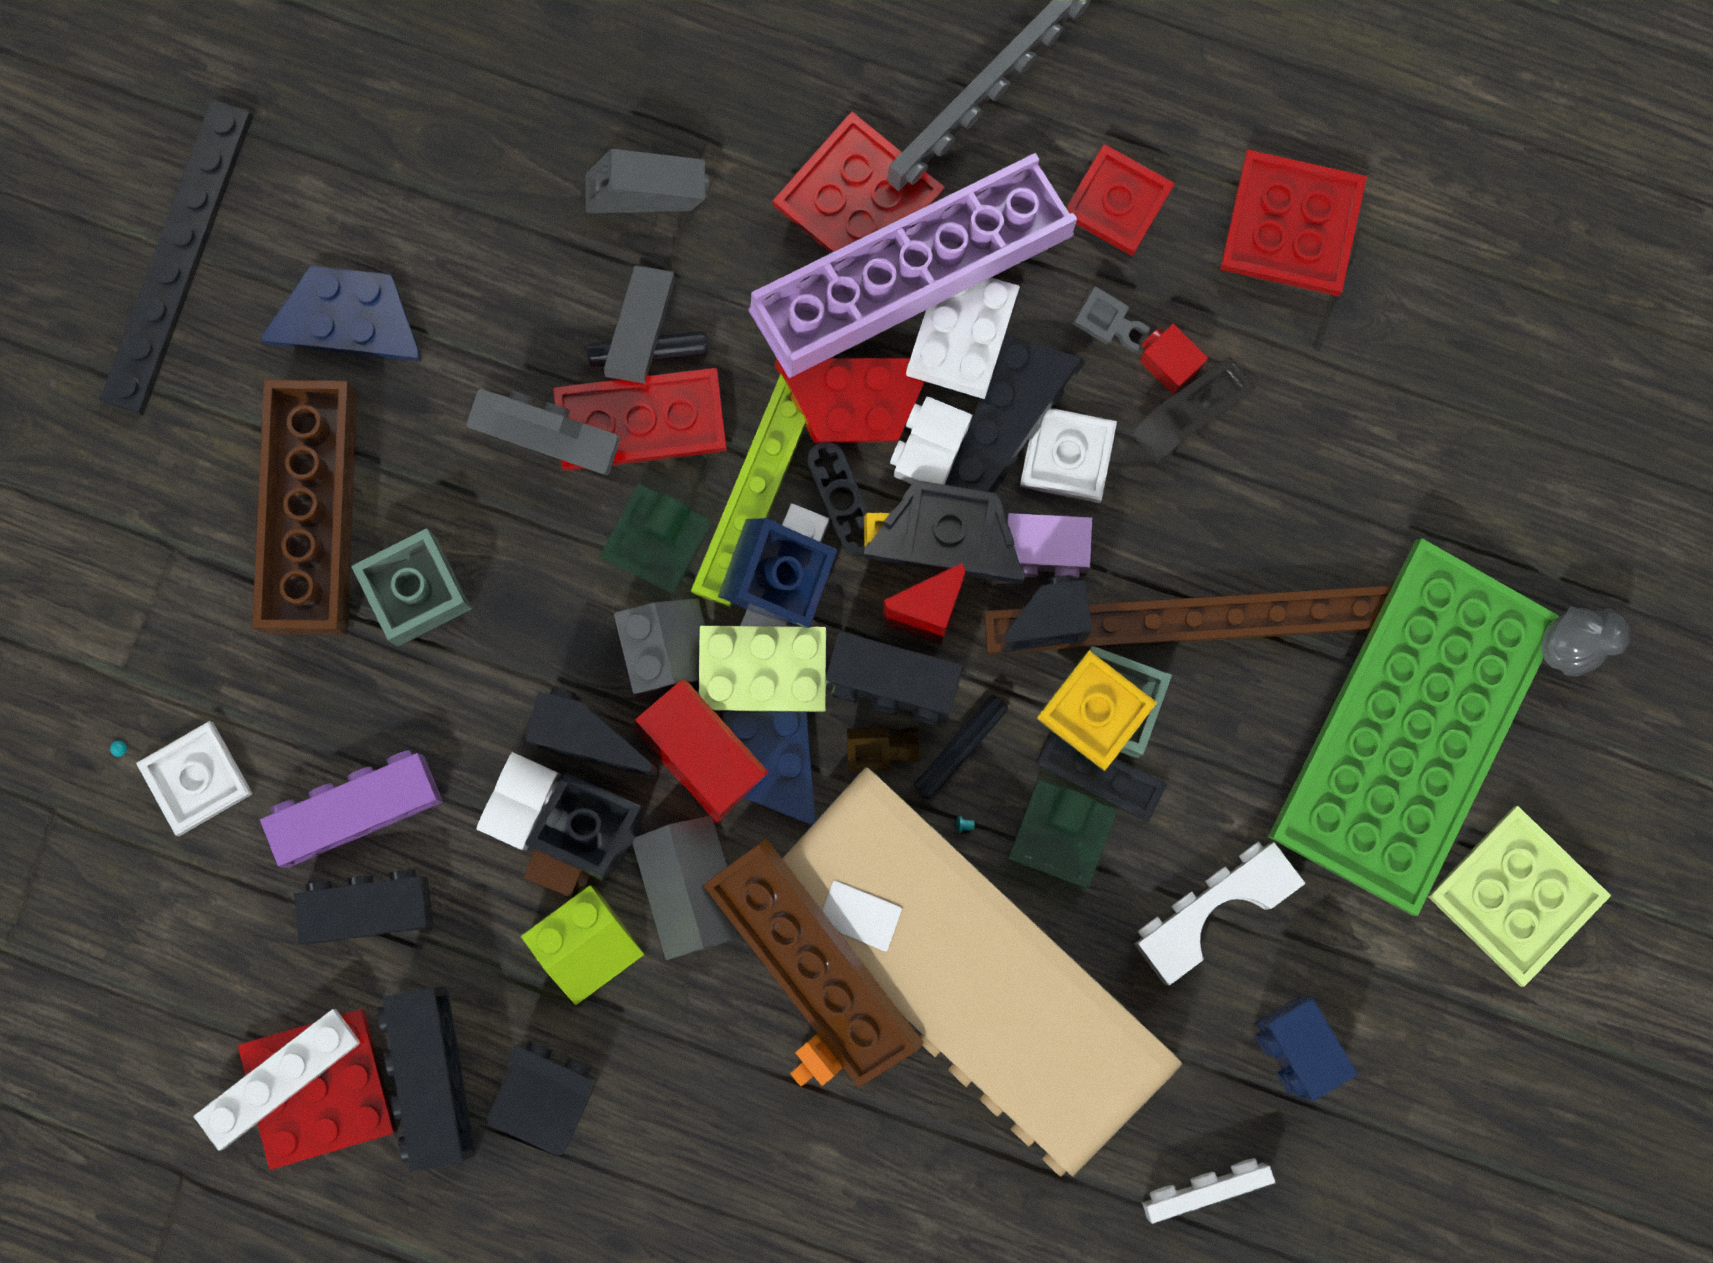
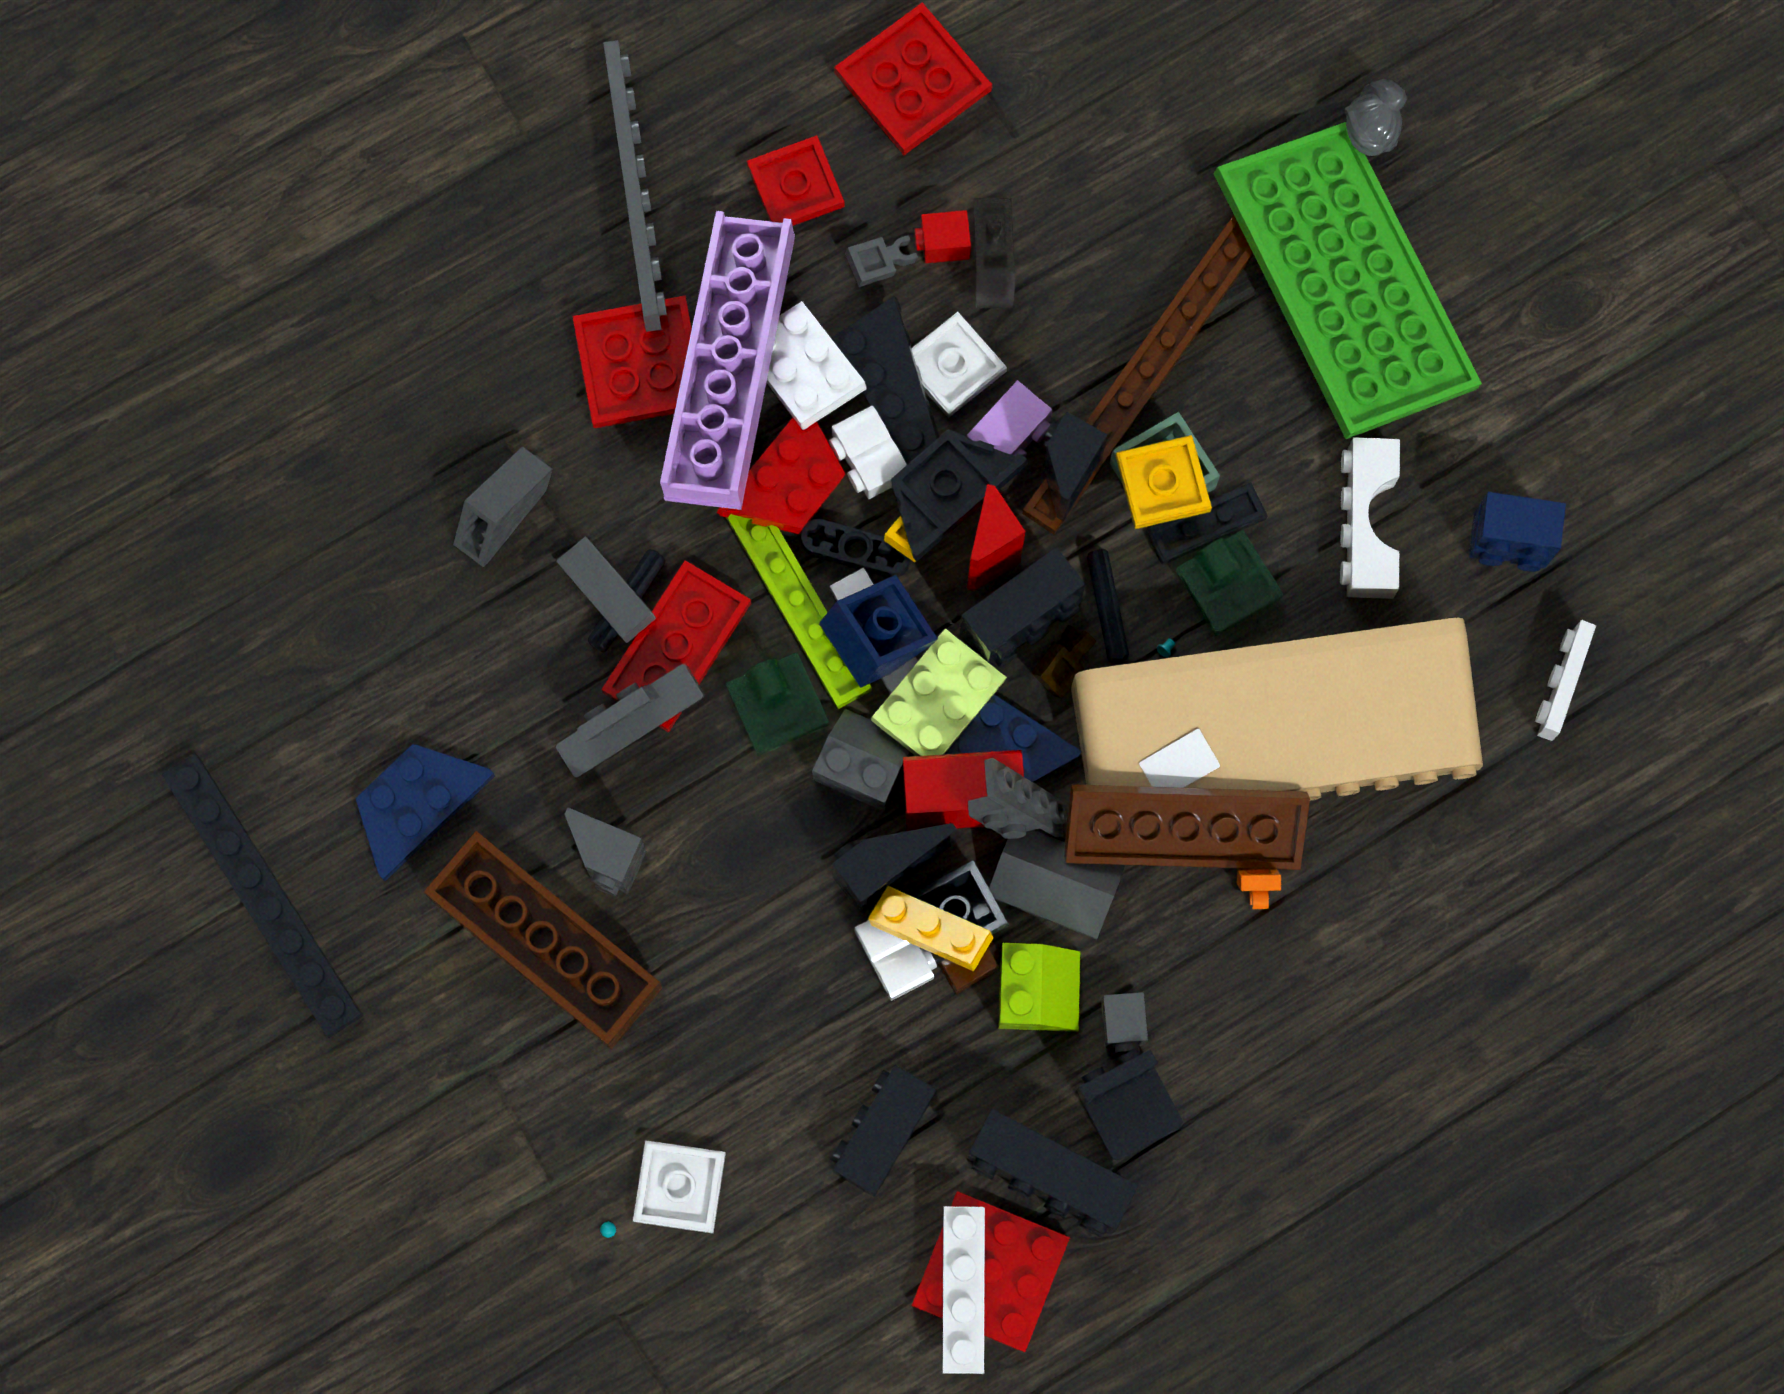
camera: 55 degrees left, 5 degrees down
medium lavender brick [260,750,443,868] -> none
sand green brick [351,528,472,647] -> none
yellowish green plate [1427,806,1611,987] -> none
none -> dark grey slope [564,808,647,896]
none -> yellow plate [868,886,993,971]
none -> dark grey bracket [968,758,1066,839]
none -> dark grey brick [1101,992,1148,1054]

